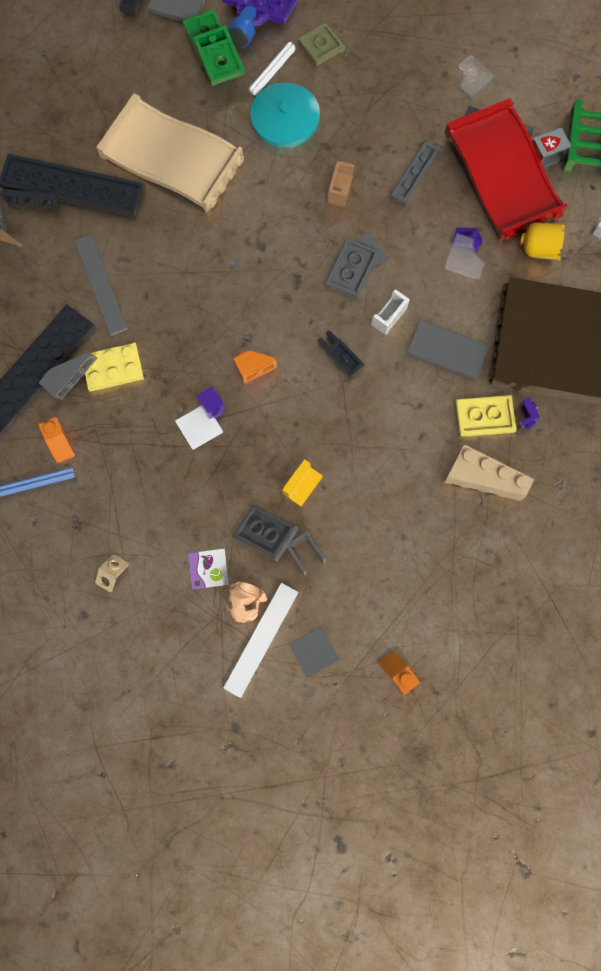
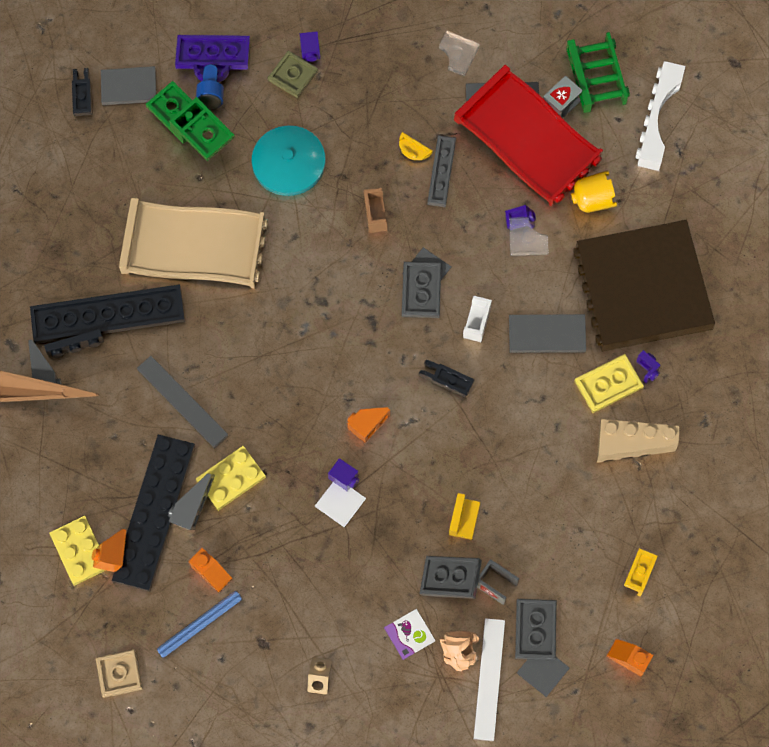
camera: 20 degrees left, 5 degrees down
white axle [249,42,295,96] -> none
none -> dark purple brick [299,31,320,62]
none -> yellow plate [399,132,433,160]
none -> dark grey tile [515,599,557,661]
none -> yellow panel [624,548,658,597]

